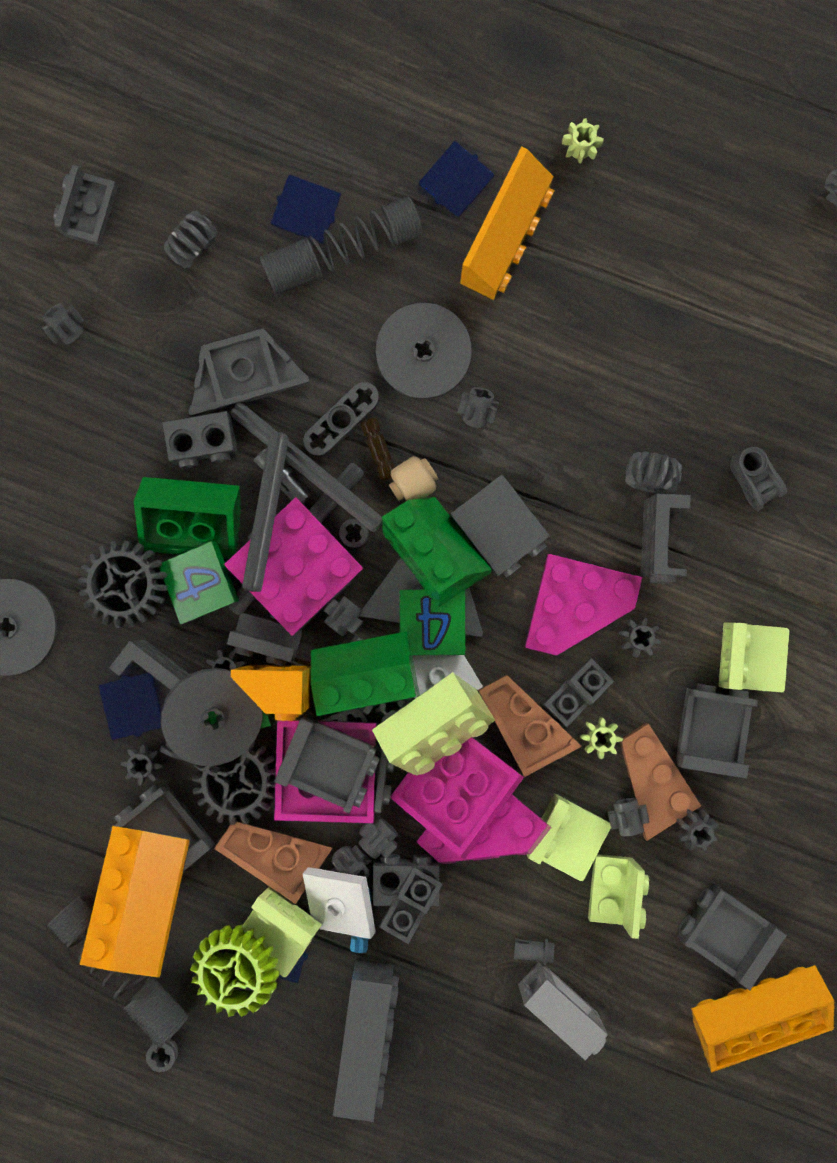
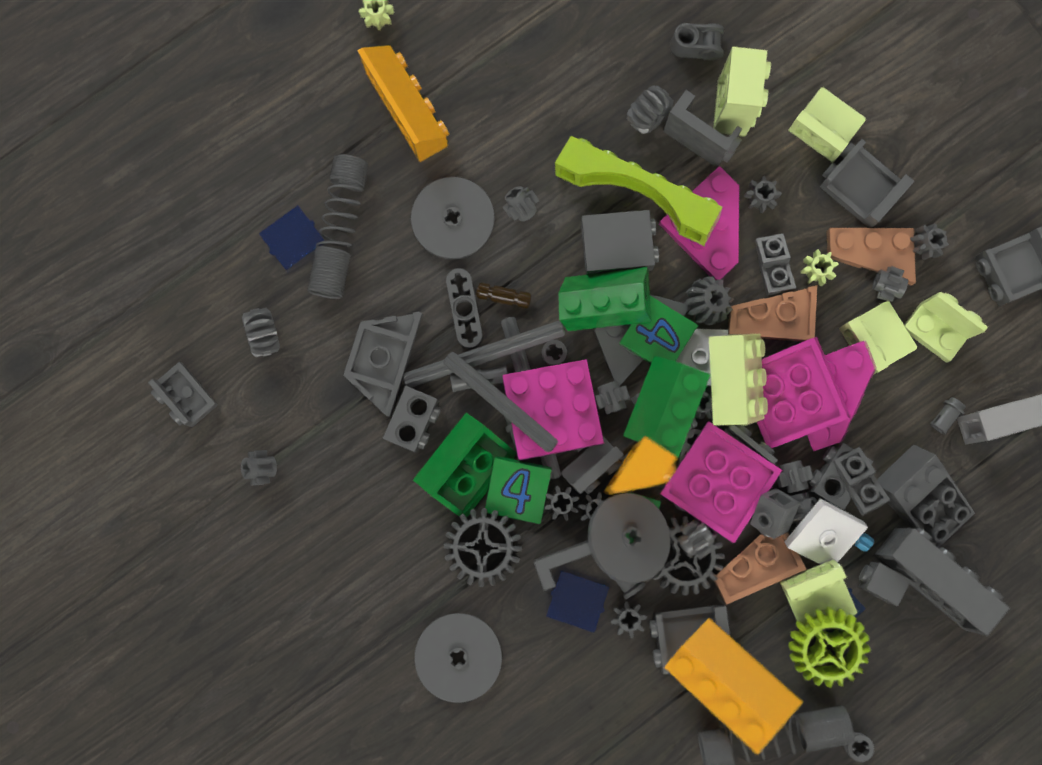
camera: 50 degrees left, 5 degrees down
dark grey panel [274,716,380,813] -> none
tan head [389,456,438,501] -> none
clear blue piece [419,141,495,218] -> none
none -> dark grey gear [544,486,579,521]
none -> lime arch [555,136,722,246]
none -> dark grey gear [677,522,715,559]
none -> dark grey gear [684,277,734,326]
none -> yellowish green brick [713,47,771,136]
none -> dark grey brick [750,488,800,539]
none -> dark grey brick [858,562,911,606]
none -> dark grey slope [877,445,975,548]

